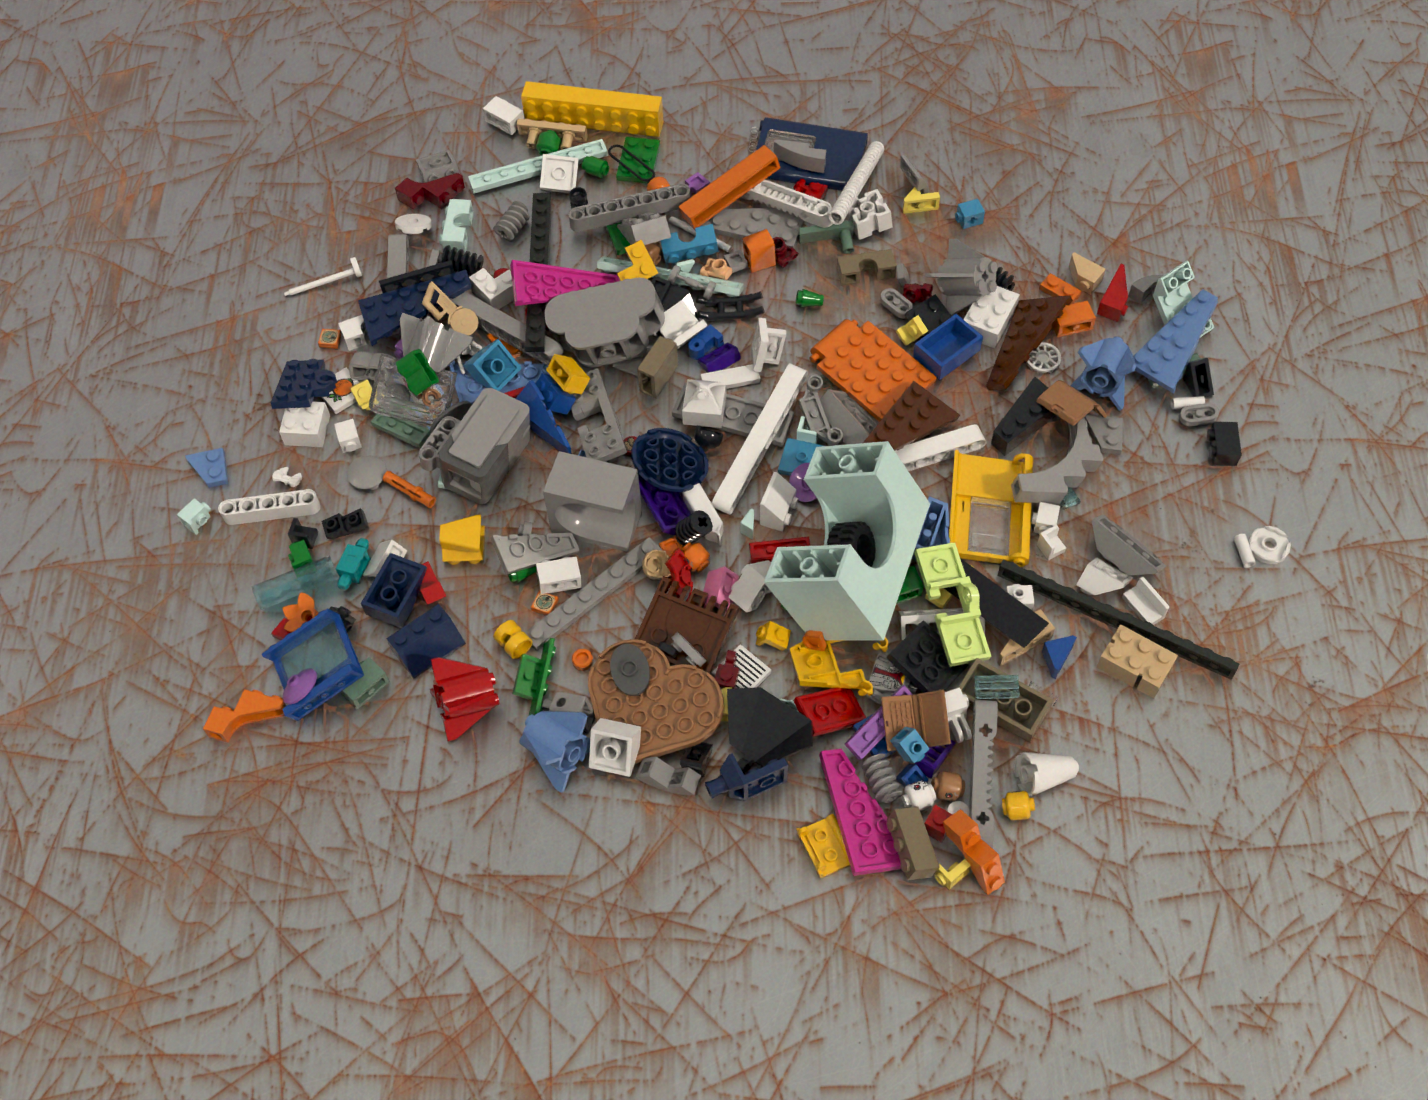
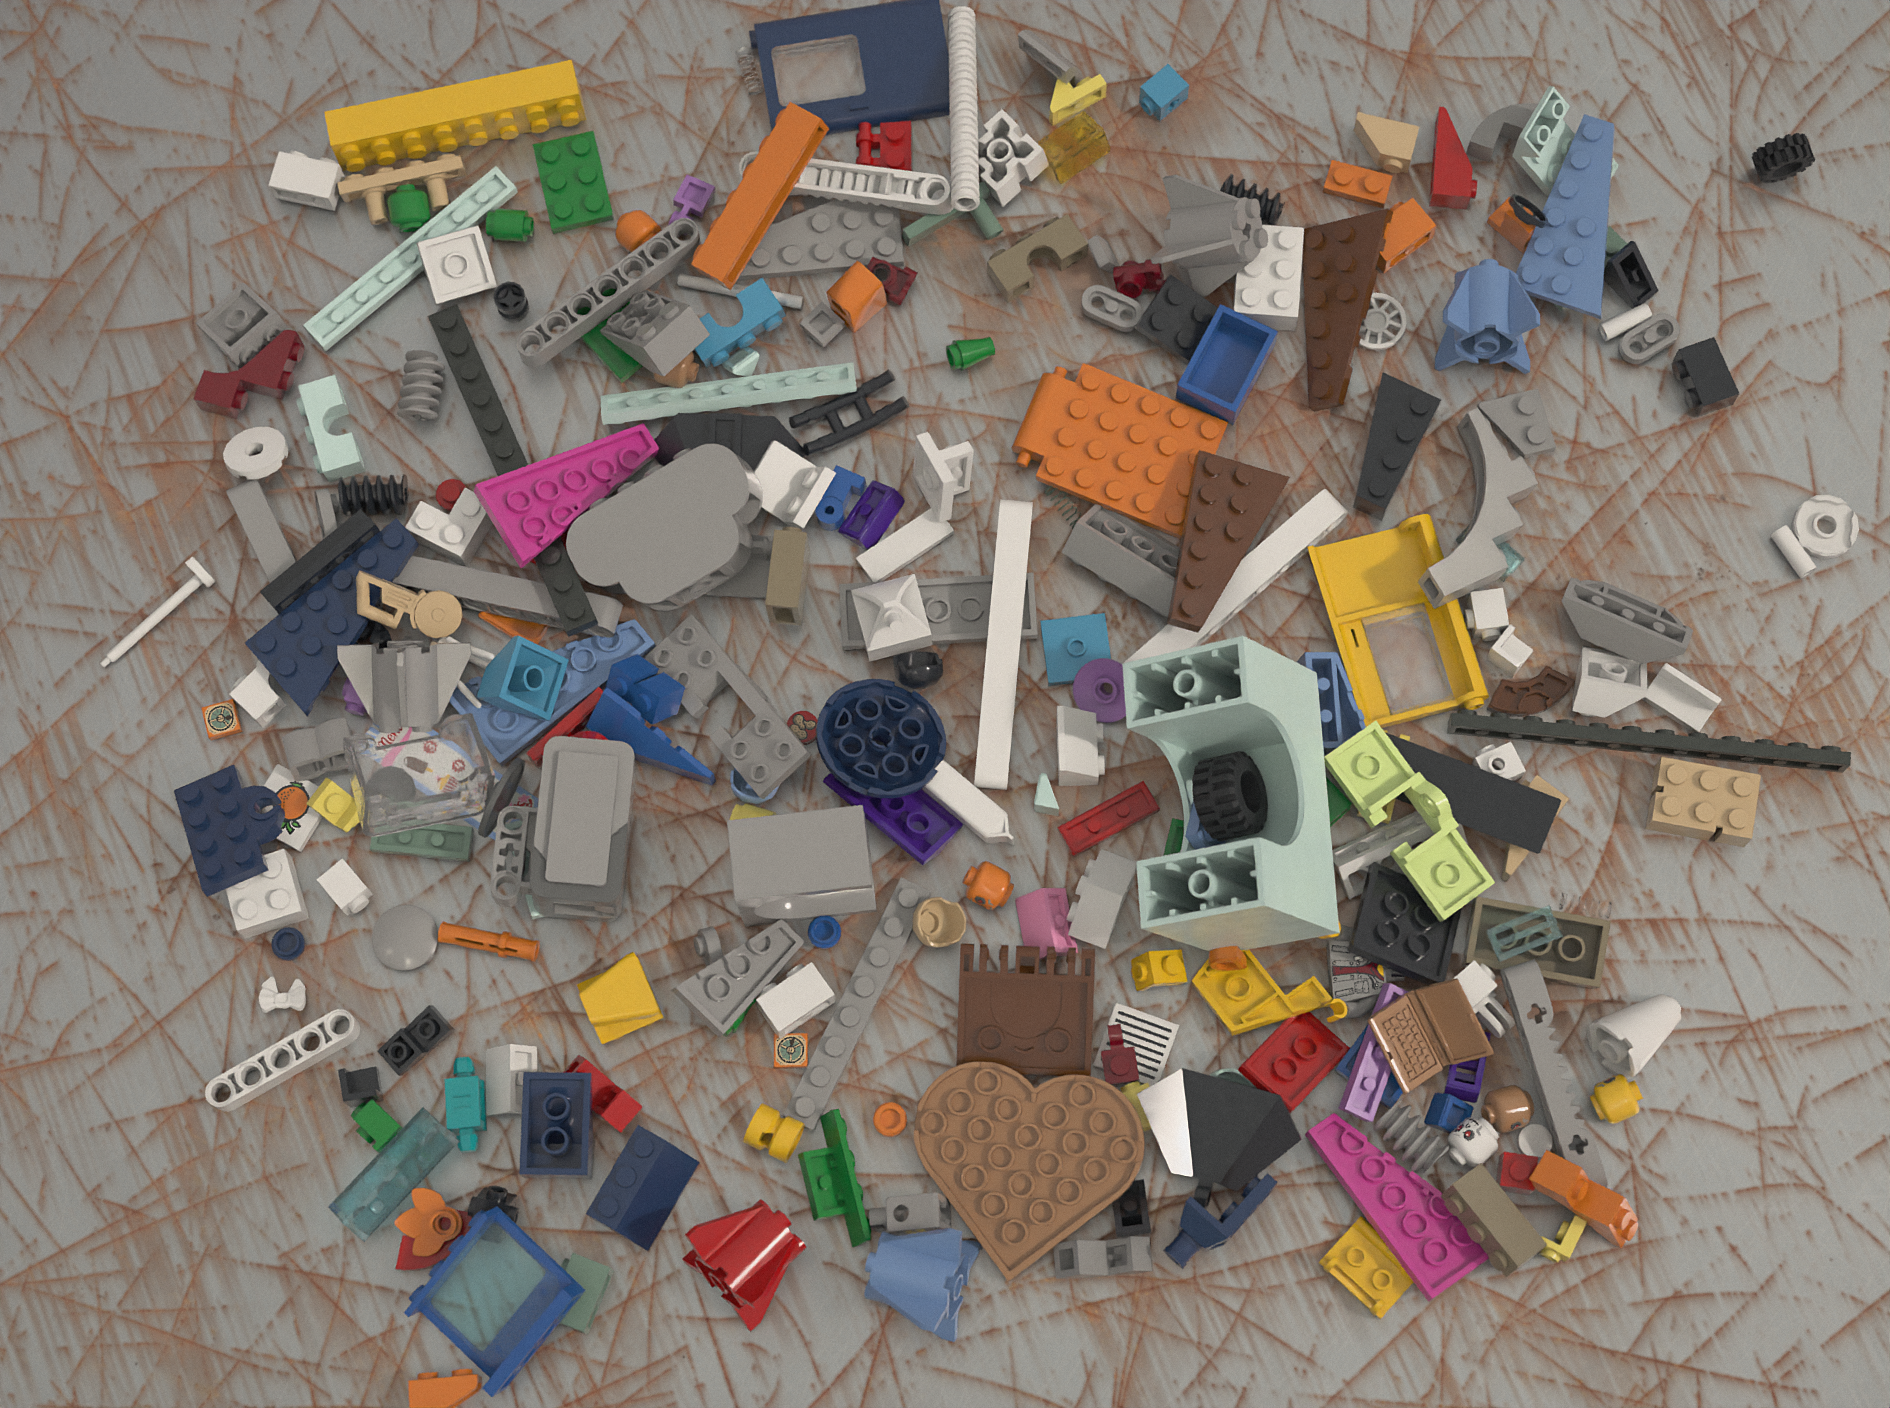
camera: 20 degrees left, 15 degrees up
light aqua brick [177,498,211,535] -> none
medium blue wing [185,448,229,488] -> none
medium lavender dish [282,668,317,705] -> none
green brick [396,349,439,396] -> none
medium nougat plate [422,389,441,408] -> none
yellow brick [546,354,590,394] -> none
white slope [589,718,641,777] -> none
black piece [608,144,655,182] -> none
dark grey piece [610,644,650,696] -> none
yellow plate [617,240,658,281] -> none
black piece [658,642,678,658] -> none
orange tile [659,536,683,557] -> none
red tile [665,548,693,602] -> none
light grey wheel [668,265,716,300] -> none
light grey plate [671,632,706,667] -> none
black piece [675,510,713,545] -> none
light nougat plate [700,258,732,280] -> none
light grey slope [774,139,826,173] -> none
light aqua panel [796,416,818,444] -> none
light grey plate [798,375,843,446] -> none
dark azure brick [890,727,929,763] -> none
light yellow bracket [896,315,928,346] -> none
medium nougat piece [1036,380,1107,426] -> none
blue slope [1041,635,1077,679] -> none
none -> dark blue plate [271,927,305,961]
none -> blue plate [808,916,841,949]
none -> clear yellow bracket [1036,111,1111,184]
none -> reddish brown tile [1486,666,1576,717]
none -> orange piece [1487,194,1548,254]
none -> black tyre [1751,133,1815,183]

